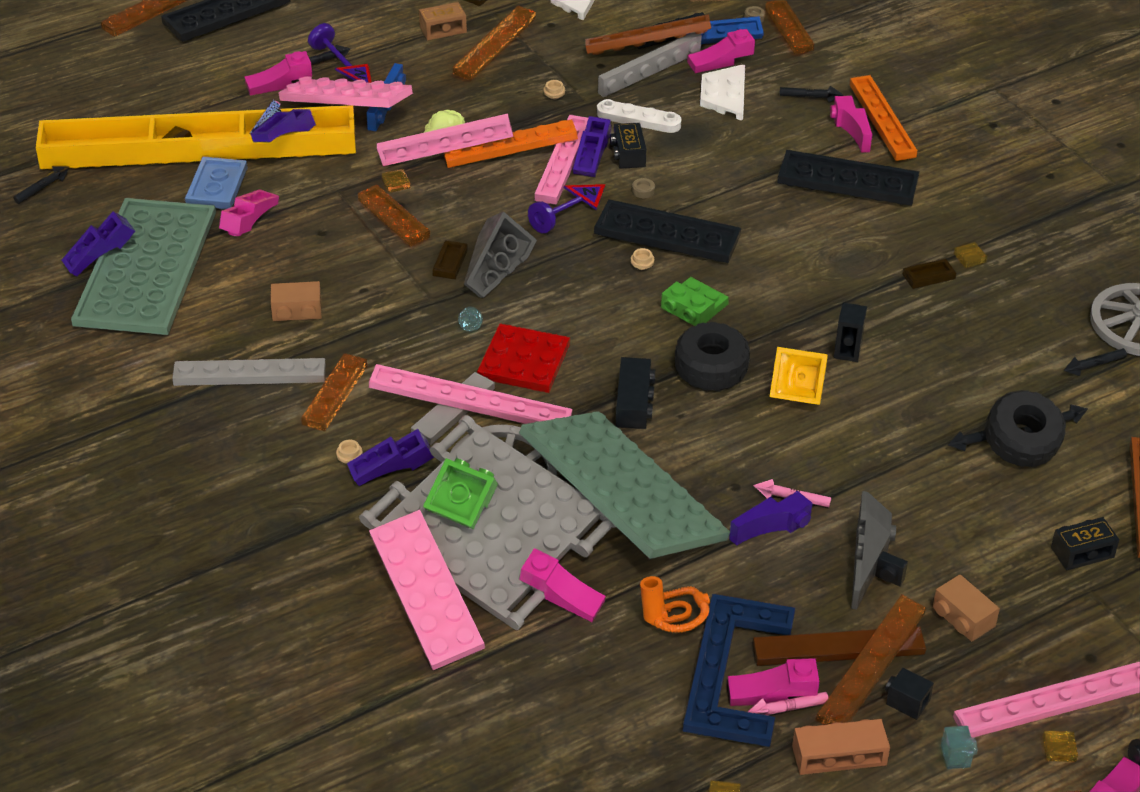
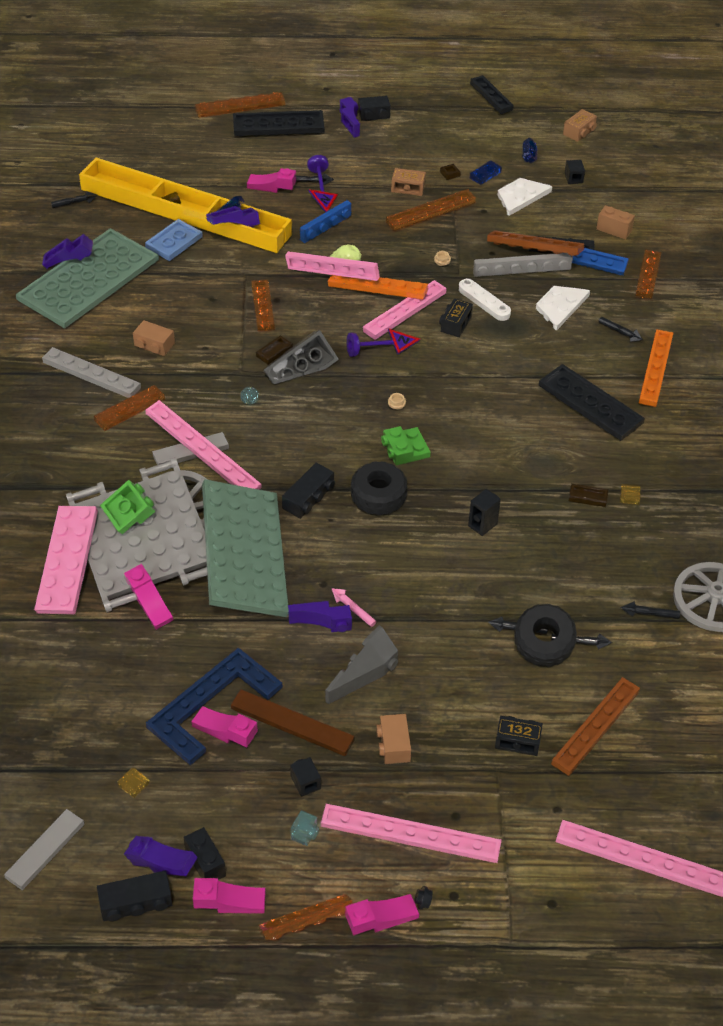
camera: 30 degrees right, 5 degrees up
dark pink slope [219,190,279,236] -> none
bright pink plate [279,76,413,108] -> none
tan plate [336,440,363,463] -> none
dark purple slope [347,429,434,486] -> none
clear yellow tile [382,169,410,193] -> none
red plate [477,323,570,393] -> none
dark purple slope [573,116,612,177] -> none
black plate [594,199,741,263] -> none
dark tan tile [632,178,655,199] -> none
orange piece [640,576,710,633] -> none
dark pink slope [687,29,755,73] -> none
dark tan tile [744,6,765,23] -> none
bright pink piece [748,692,829,715] -> none
yellow brick [770,347,828,405] -> none
nougat brick [792,719,890,775] -> none
clear orange plate [816,594,926,725] -> none
dark pink slope [830,96,872,153] -> none
black plate [875,551,908,586] -> none
clear yellow tile [1043,731,1078,762] -> none

